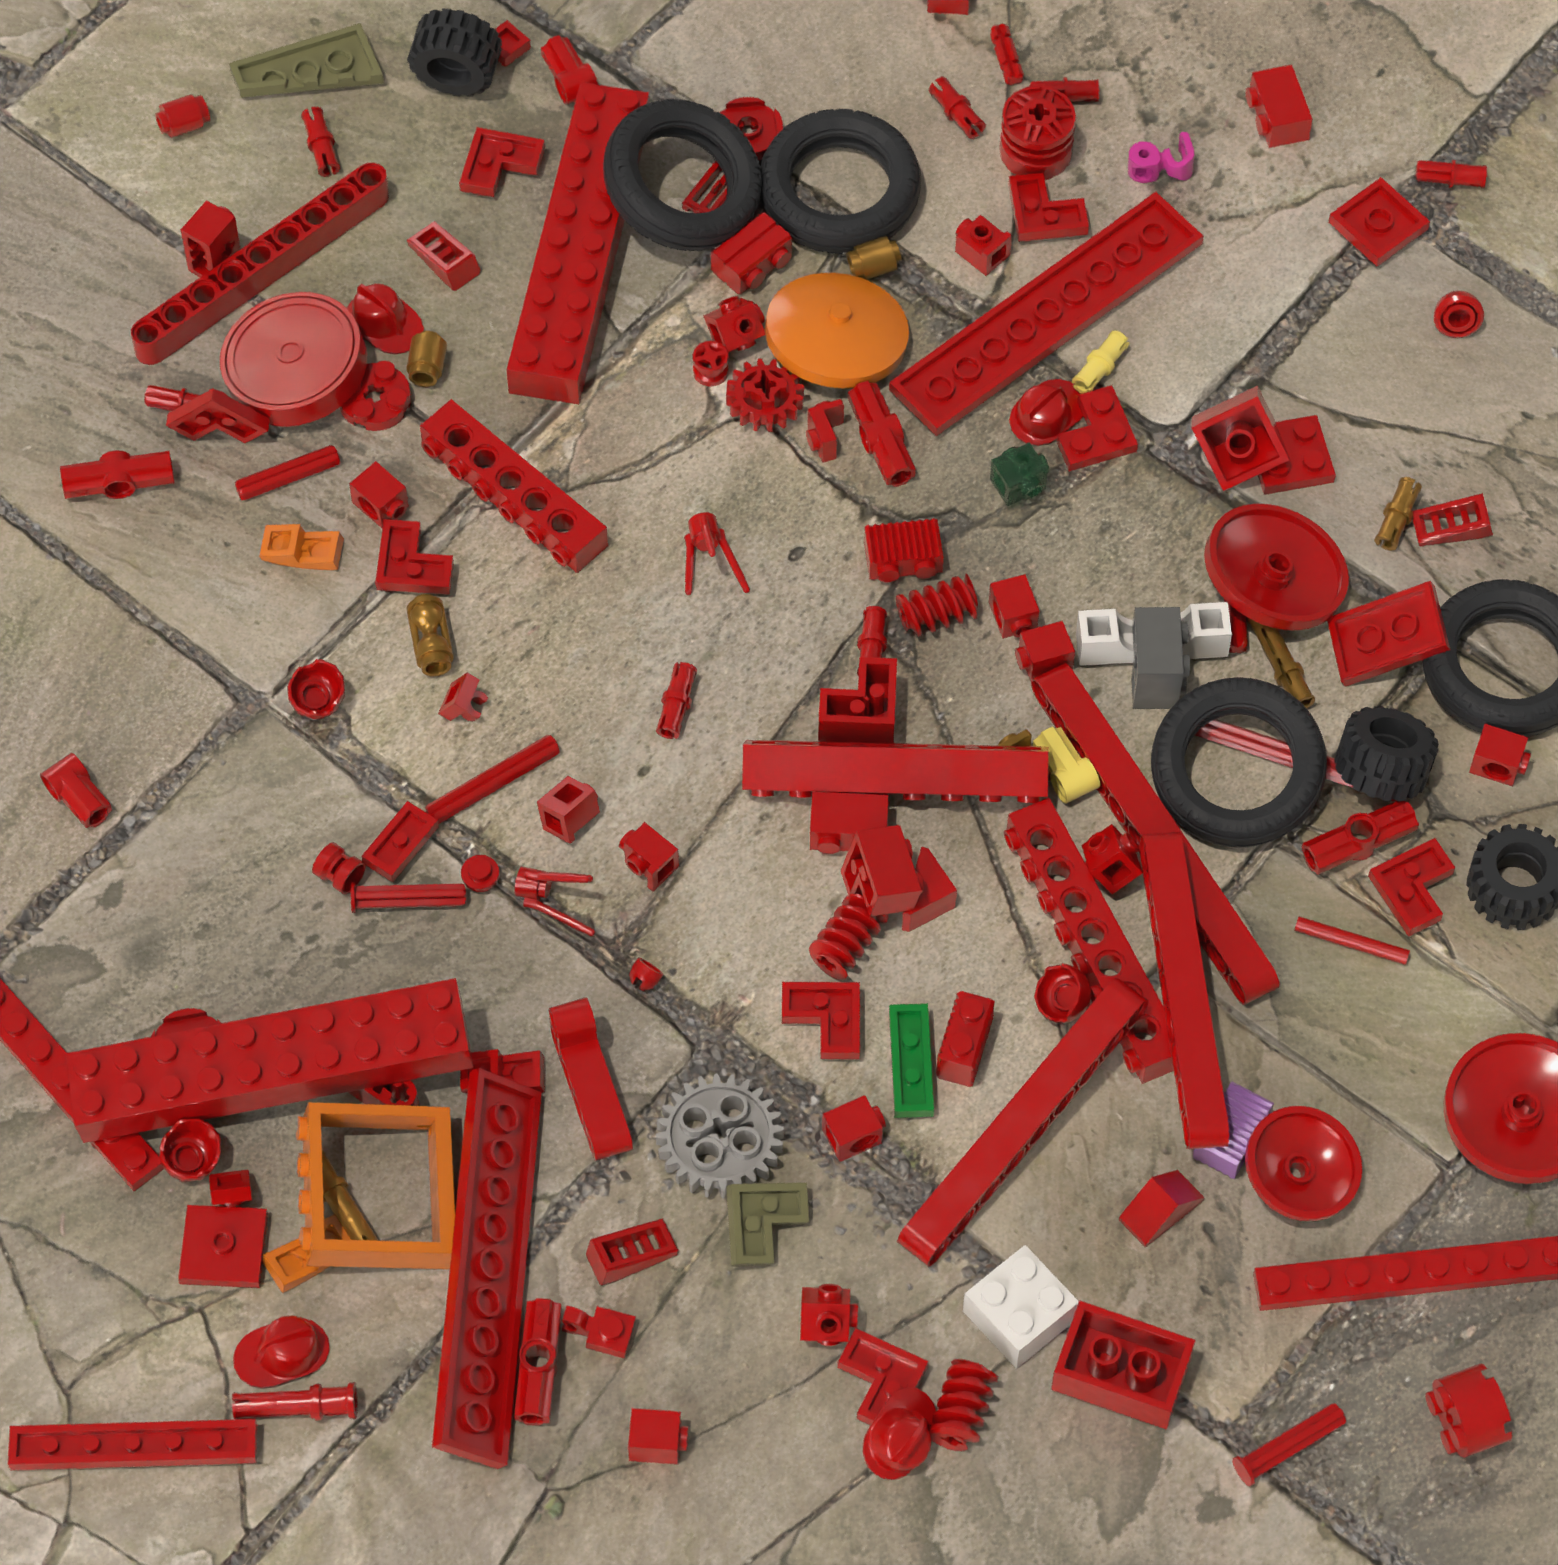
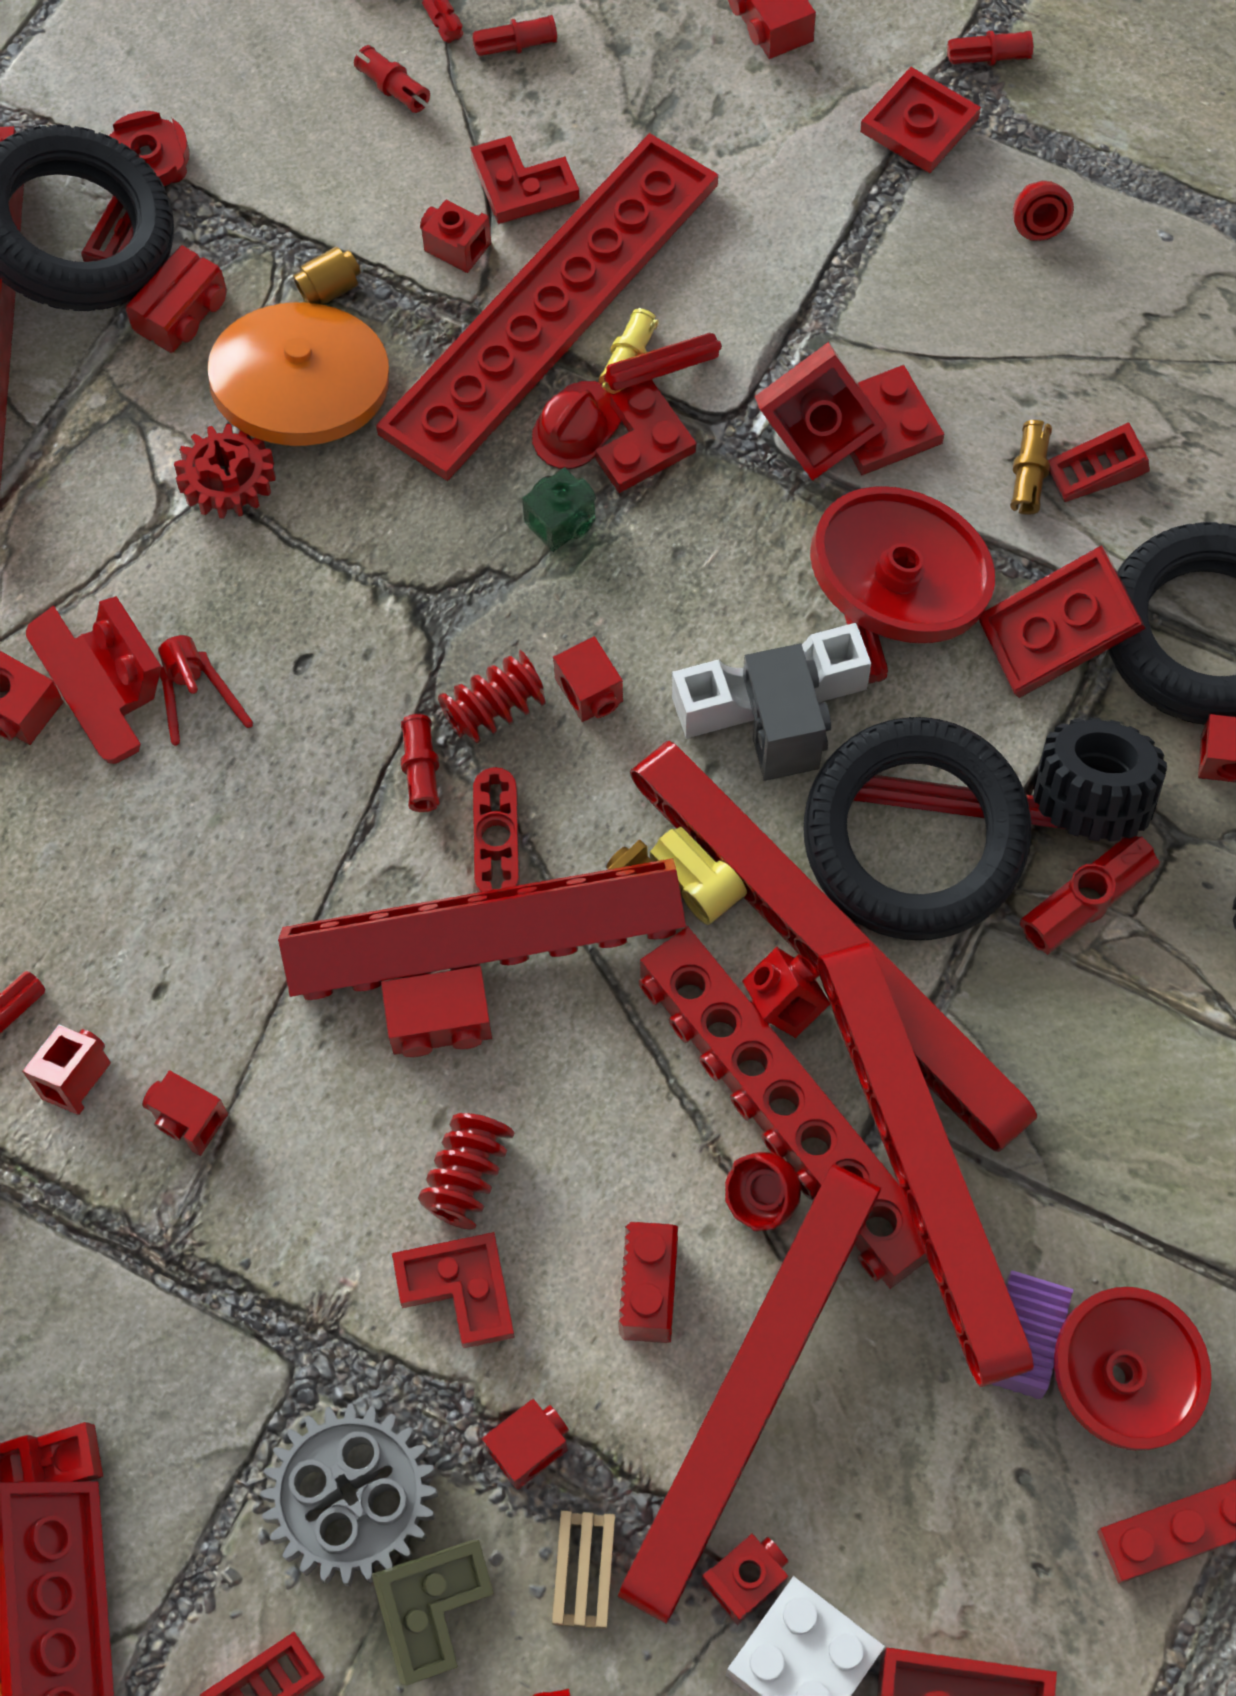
camera: 10 degrees left, 5 degrees up
red plant [514,866,595,936] -> none
red beam [548,997,633,1161] -> none
red hinge [629,957,664,991] -> none
red pin [656,662,697,739] -> none
red wheel [692,341,729,387] -> none
red brick [703,296,765,352] -> none
black tyre [760,109,921,254] -> none
red bracket [806,399,844,463] -> none
red brick [818,657,897,743] -> none
red brick [840,825,923,916] -> none
red piece [848,381,916,487] -> none
red brick [864,518,944,582] -> none
green plate [889,1003,934,1118] -> none
red slope [902,847,957,932] -> none
red wheel [999,85,1076,180] -> none
red brick [1015,621,1075,681] -> none
red slope [1119,1169,1205,1248] -> none
dark pink leg [1127,132,1194,183] -> none
pearl gold pin [1247,618,1315,708] -> none
red bar [1294,916,1410,965] -> none
red plate [1368,838,1455,937] -> none
none -> red plate [26,596,161,764]
none -> red beam [473,767,520,893]
none -> tan tile [552,1511,615,1629]
none -> red axle [604,332,722,391]
none -> red brick [702,1533,789,1626]

